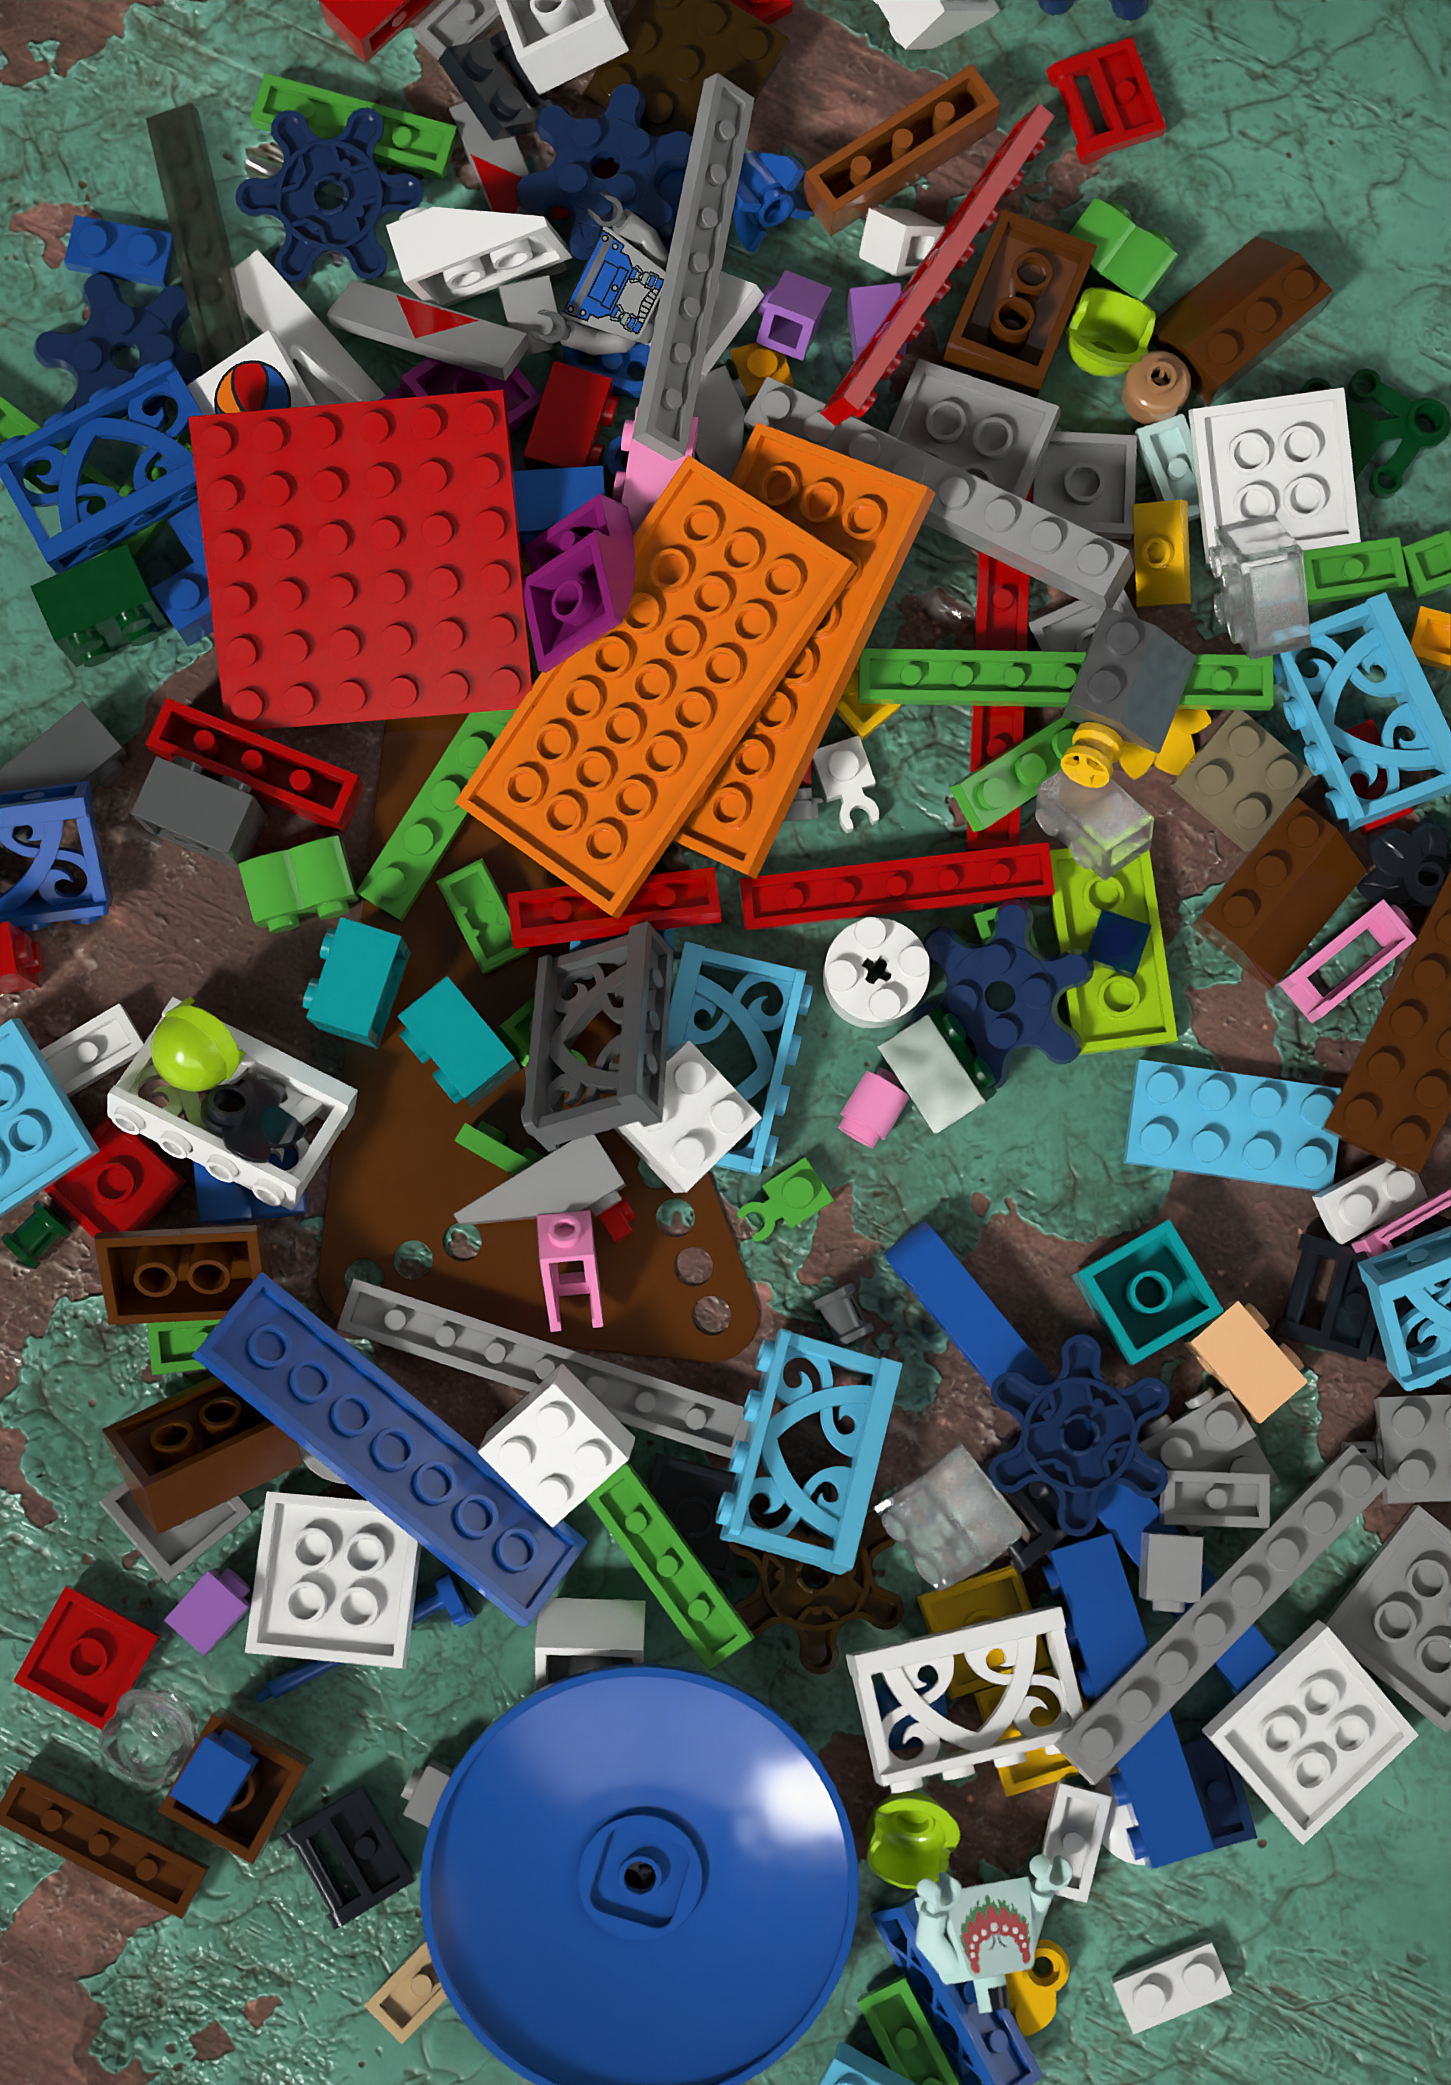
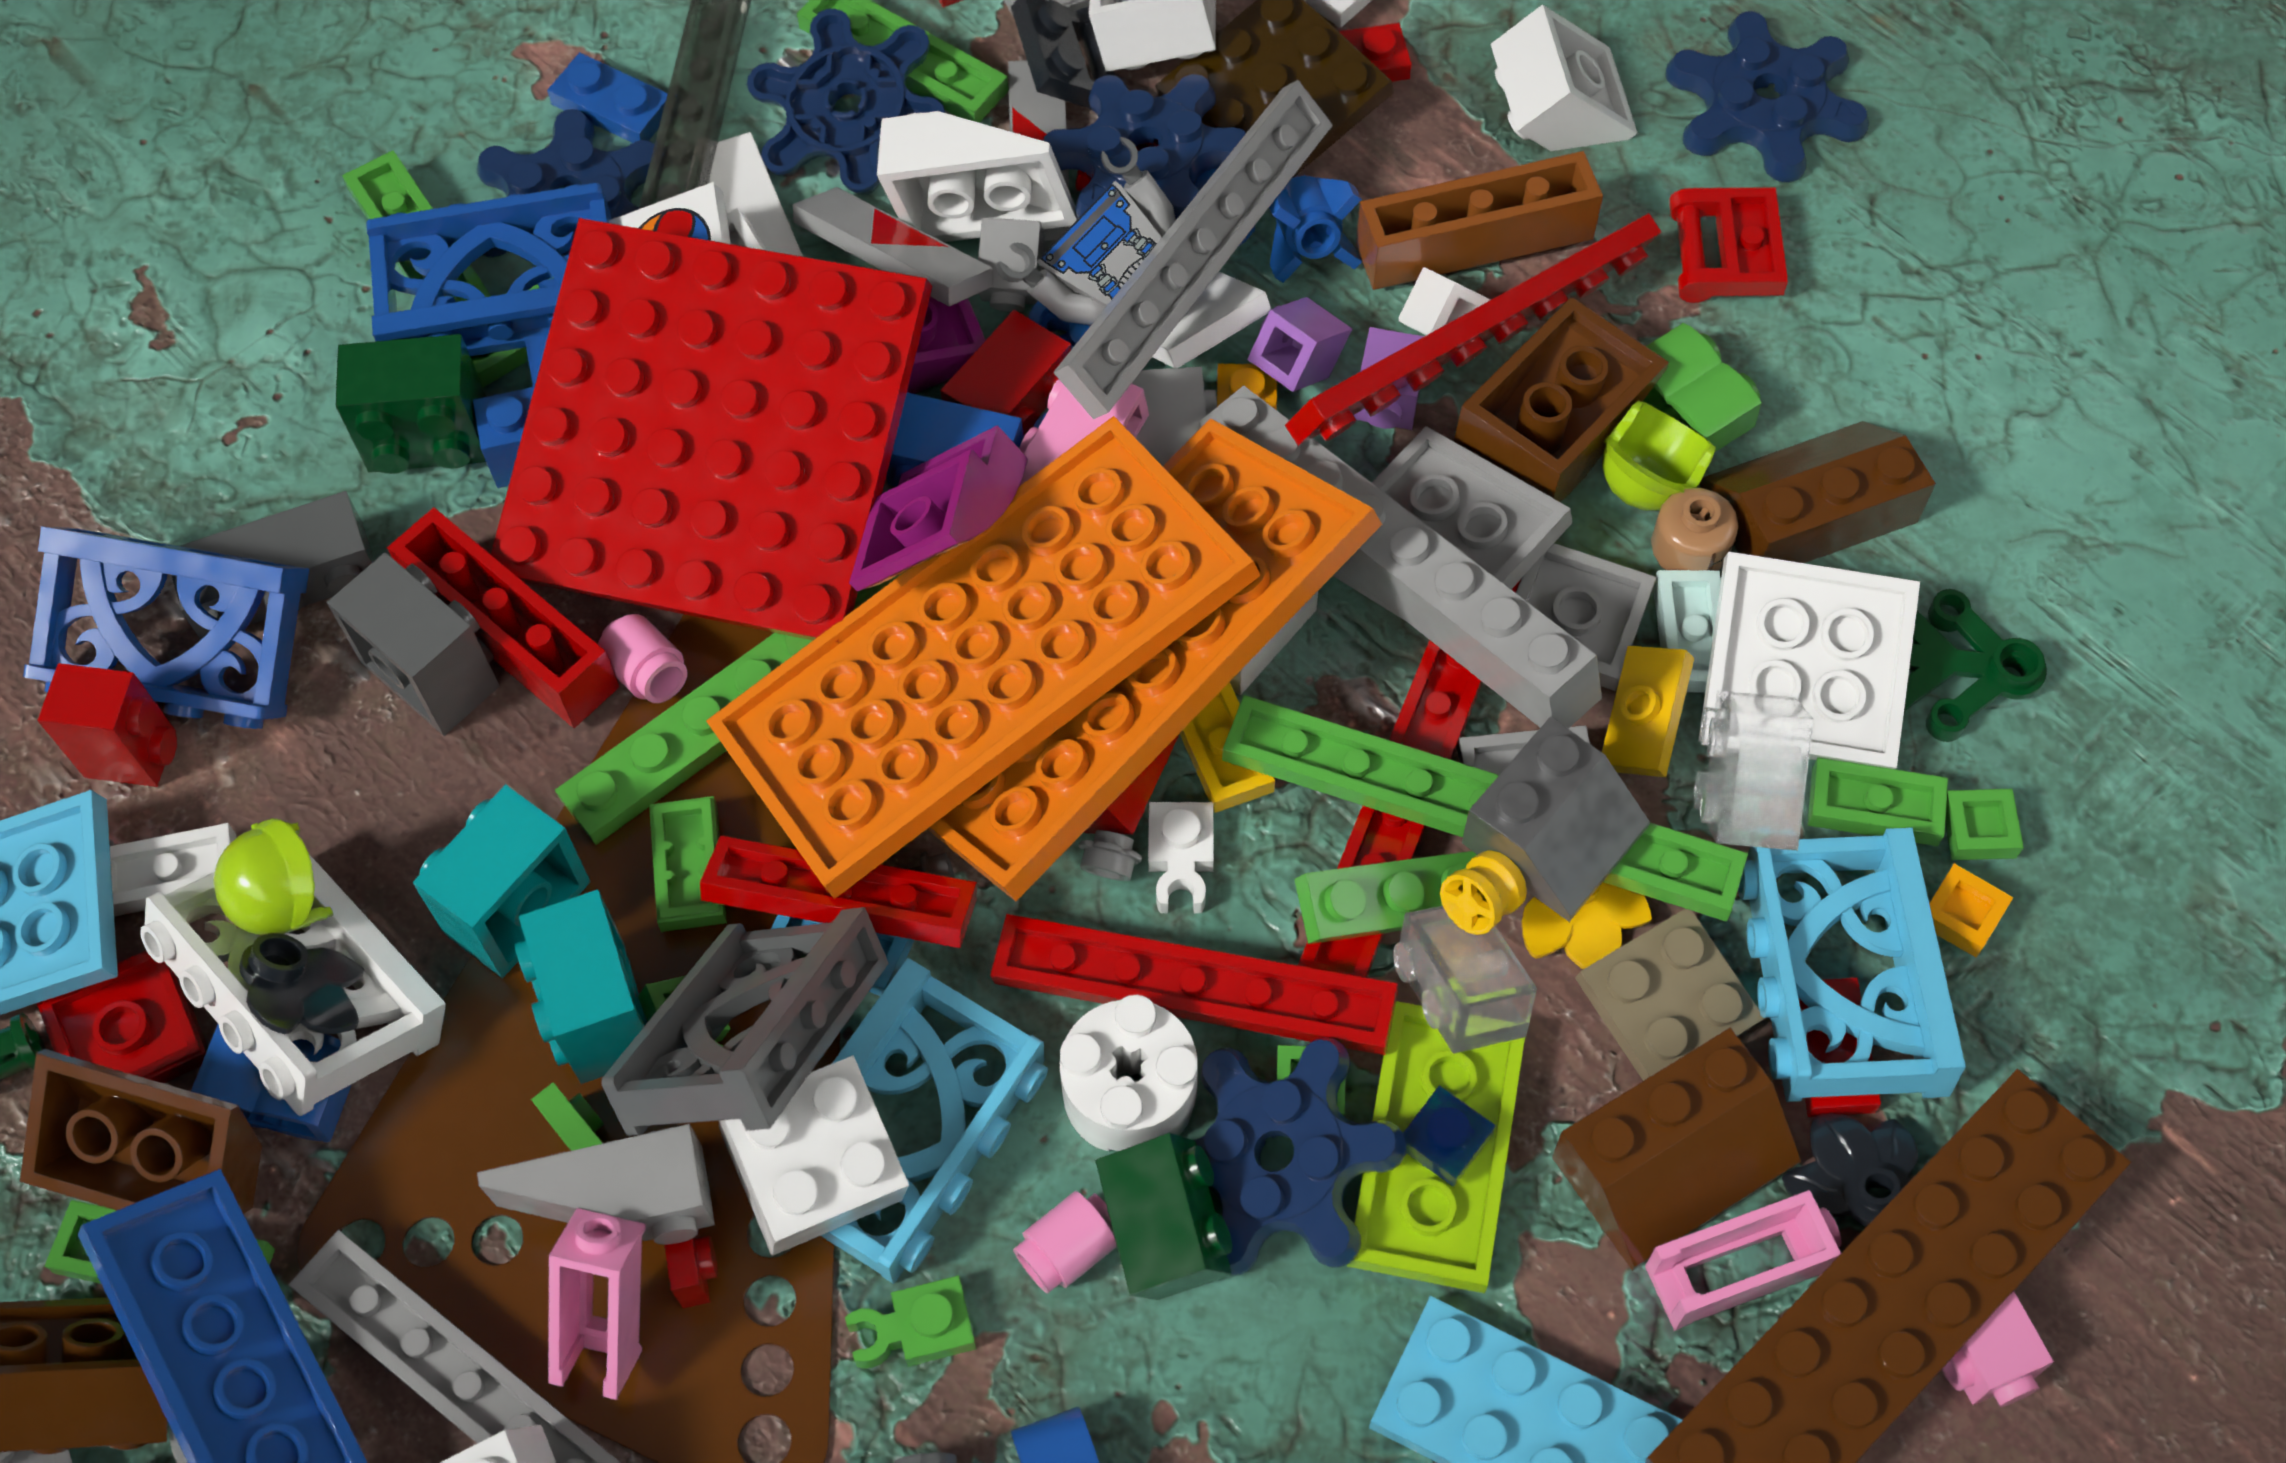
camera: 25 degrees right, 20 degrees down
bright green brick [238,836,359,933] -> none
none -> bright pink brick [598,614,687,703]

